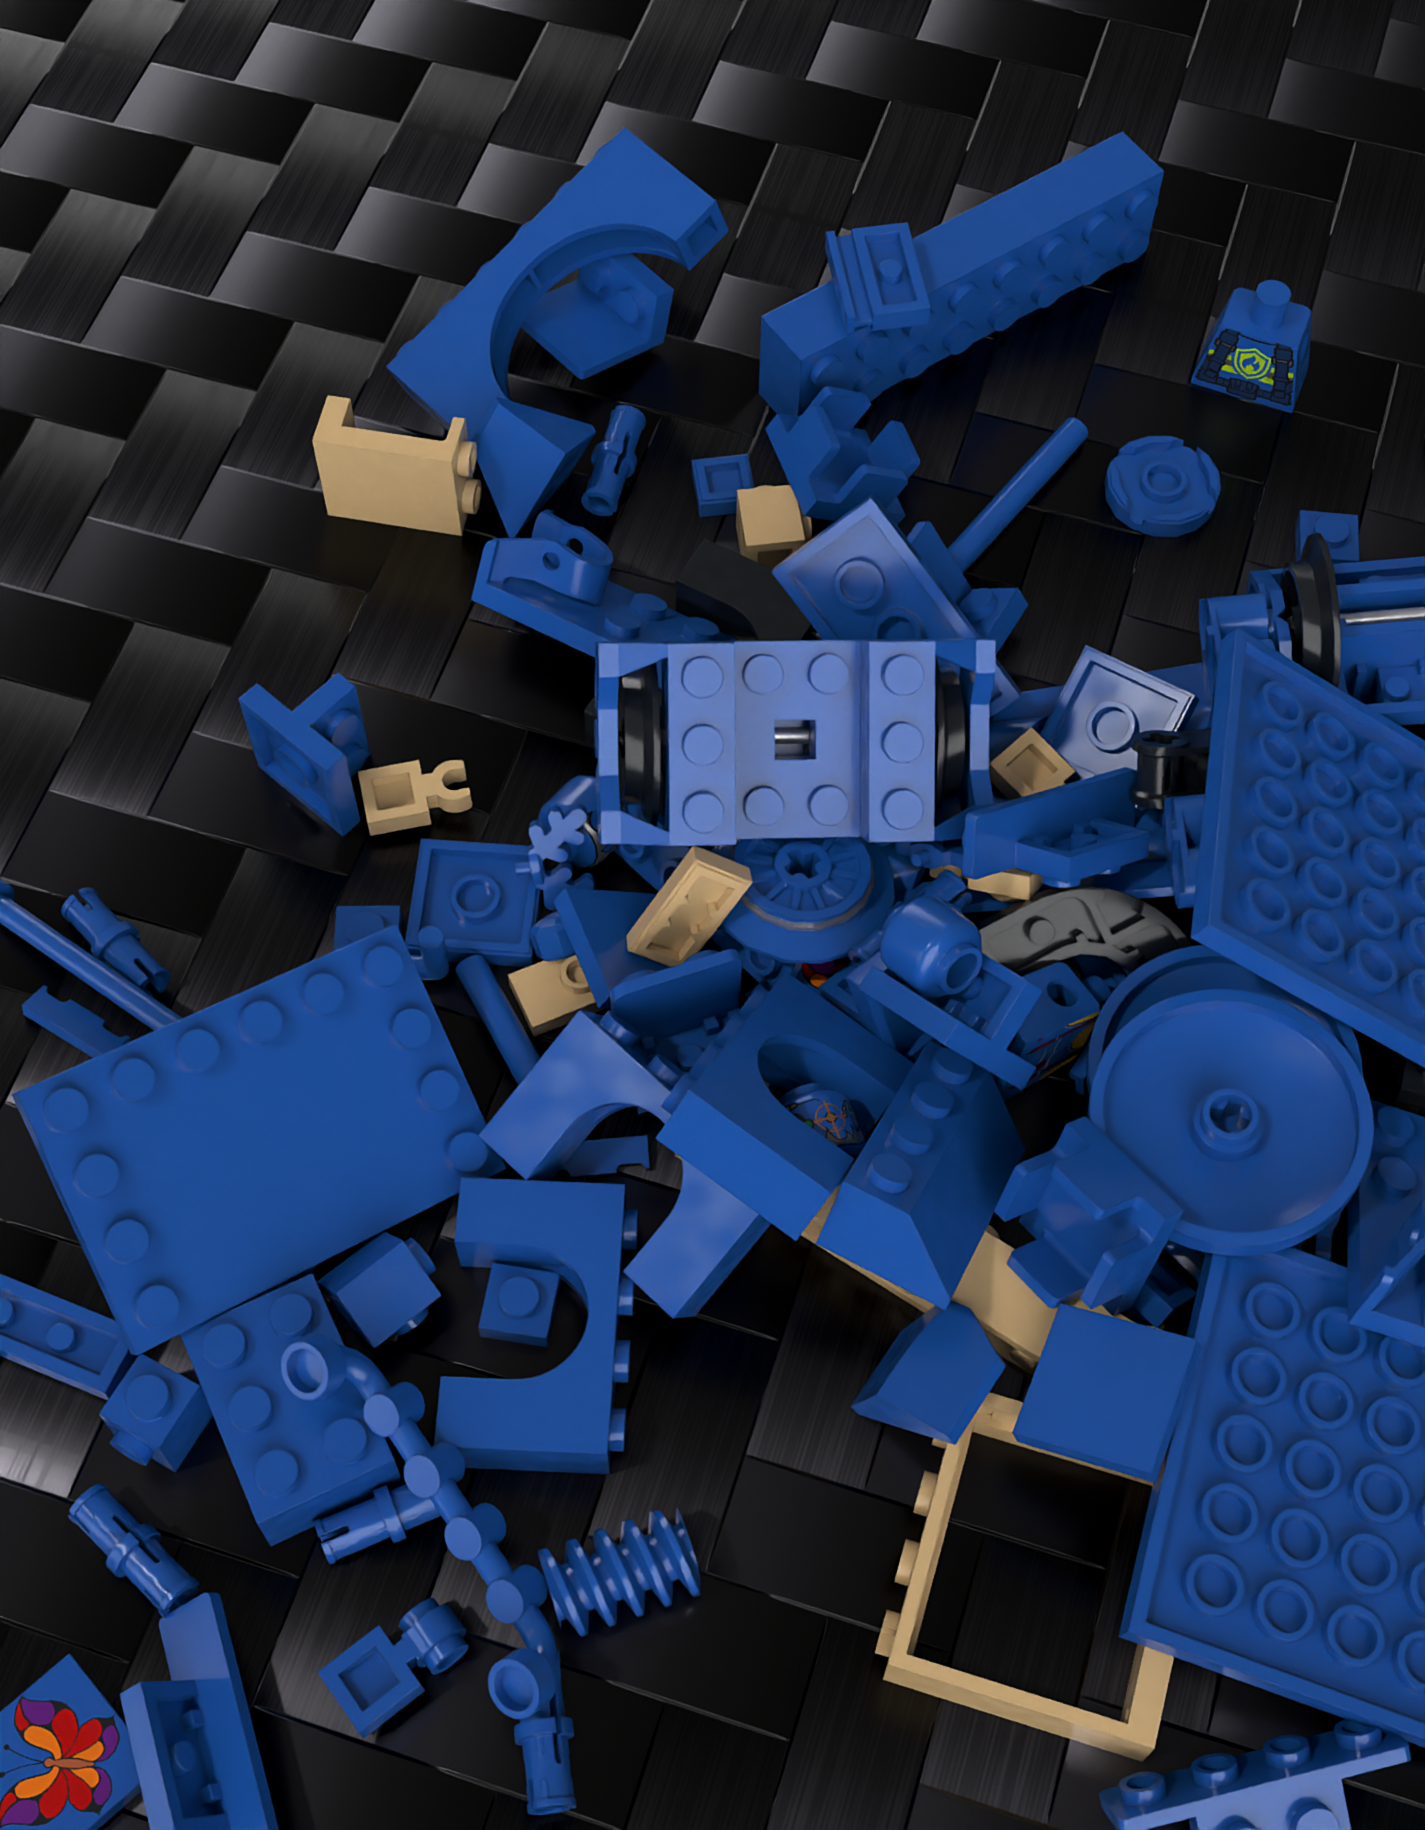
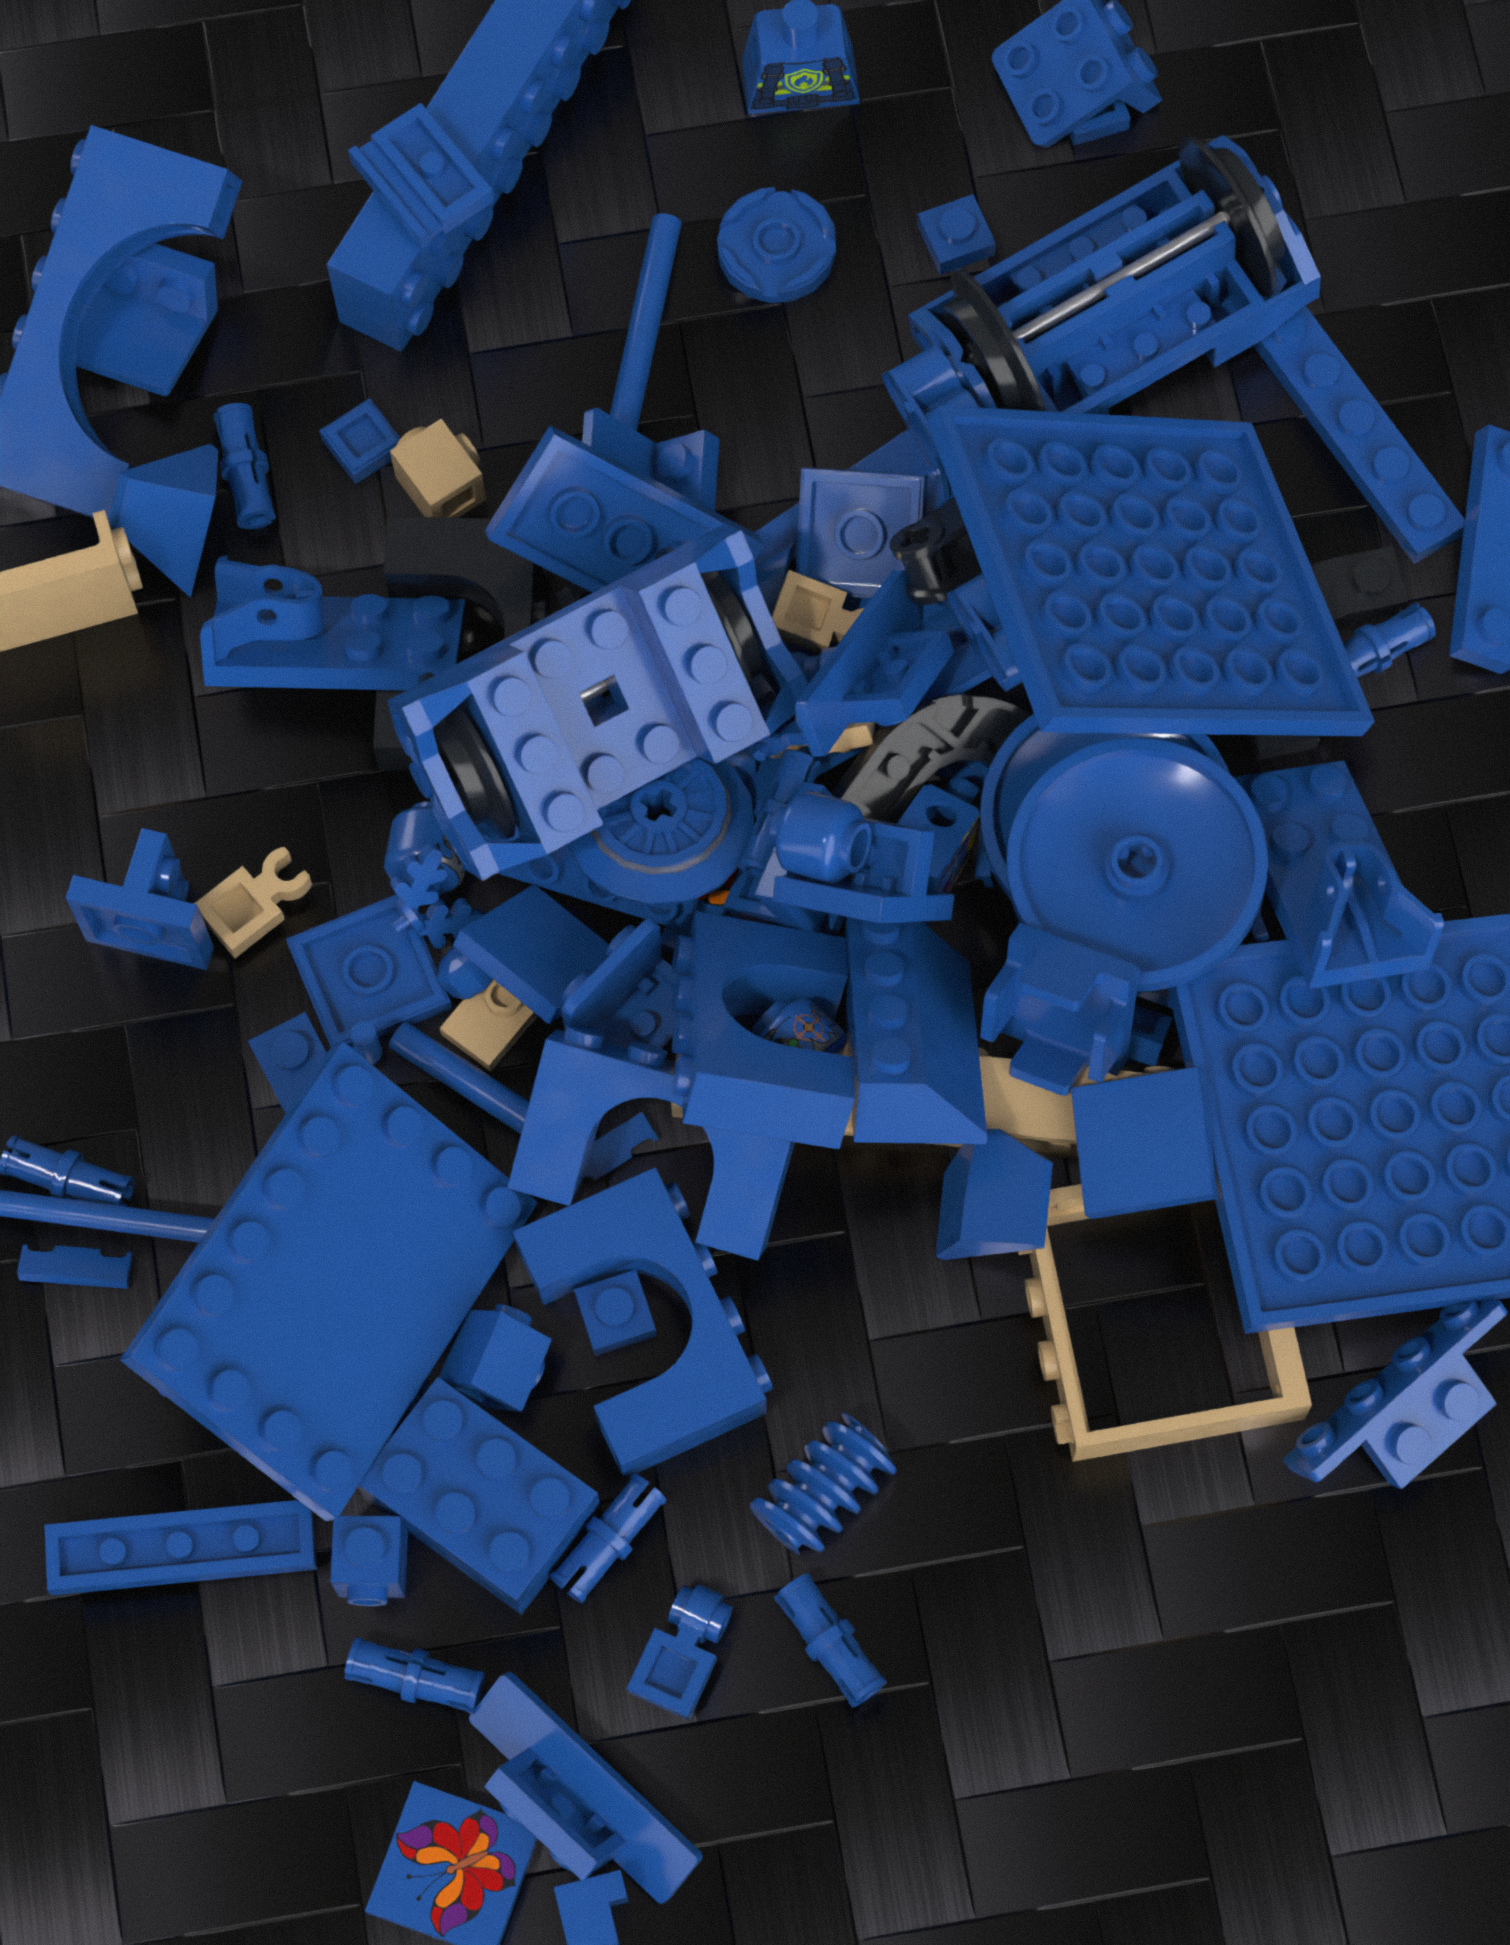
camera: 25 degrees left, 10 degrees up
blue bar [281,1334,558,1719] -> none
tan plate [626,846,753,967] -> none
blue panel [765,386,920,525] -> none

